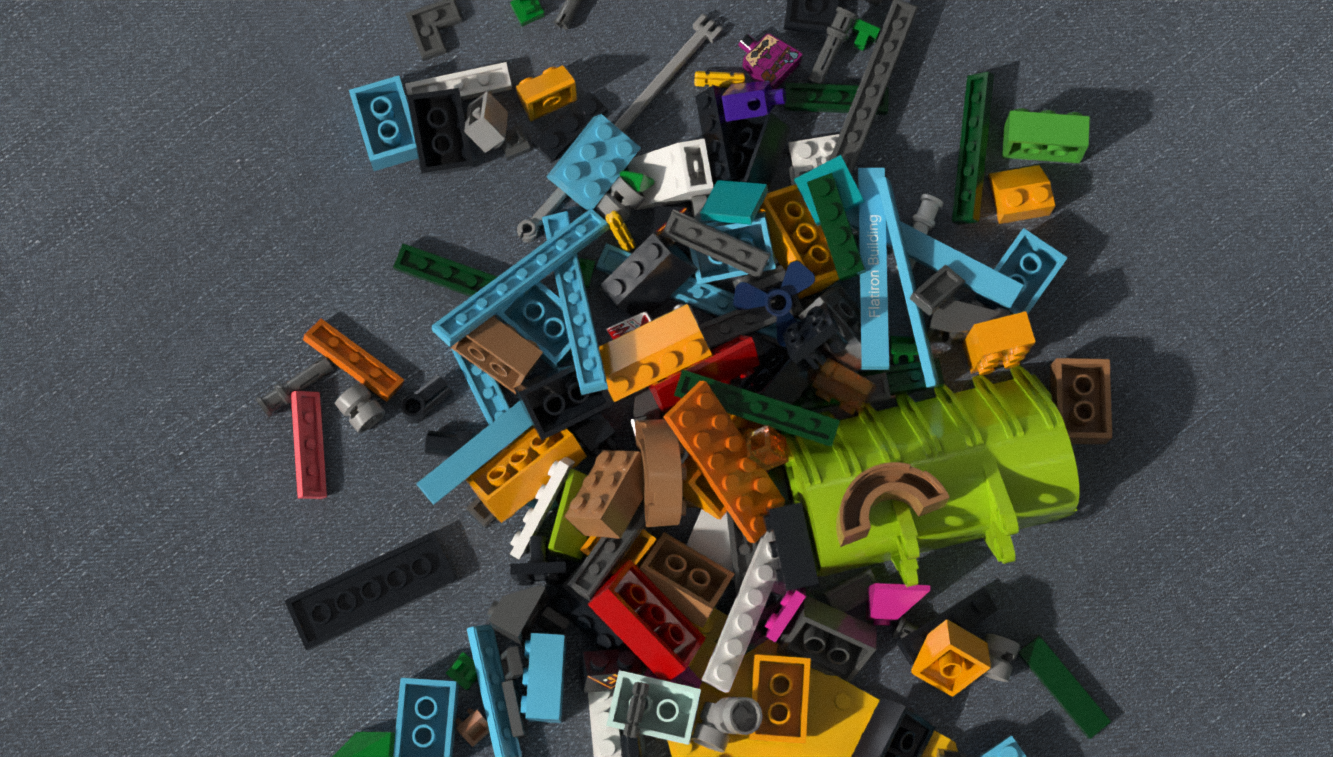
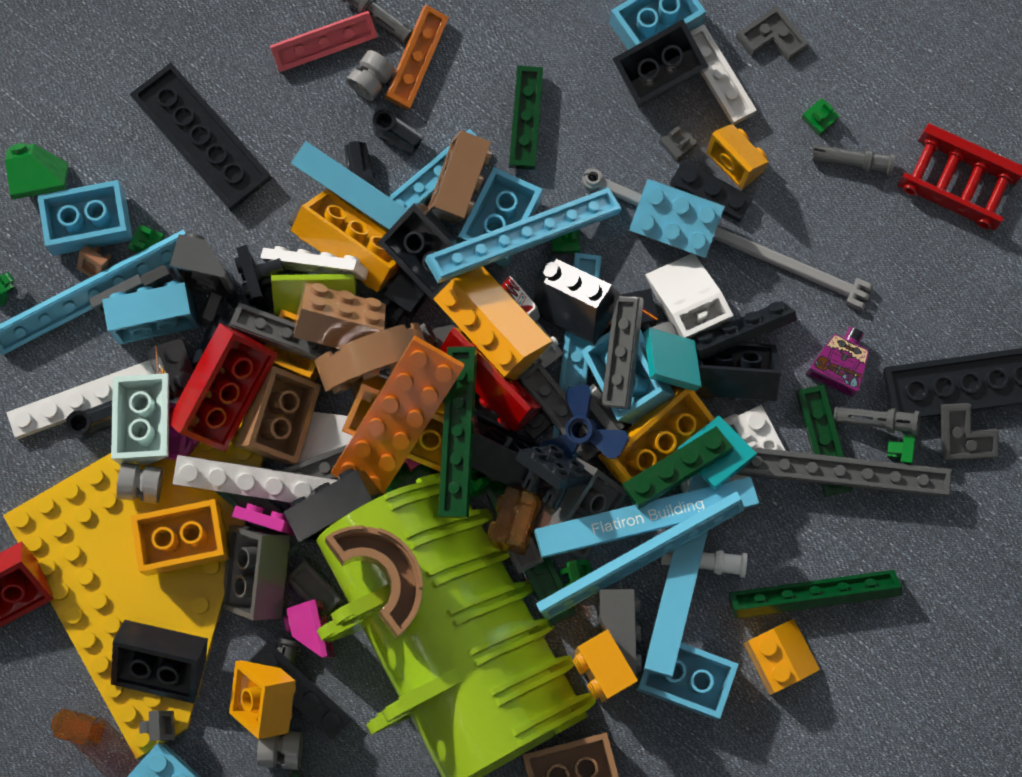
camera: 75 degrees right, 0 degrees up
medium azure tile [432,208,609,347] -> none
light grey brick [464,91,508,153] -> none
light grey wheel [597,176,646,223] -> none
yellow axle [605,210,636,252] -> none
green slope [620,171,655,192] -> none
dark grey axle [623,682,649,738] -> none
yellow axle [694,71,745,88] -> none
light grey wheel [712,697,763,735] -> none
dark purple torso [722,81,786,121] -> none
clear orange brick [745,425,789,471] -> none
dark grey tile [910,264,966,316] -> none
bright green brick [1002,108,1090,164] -> none

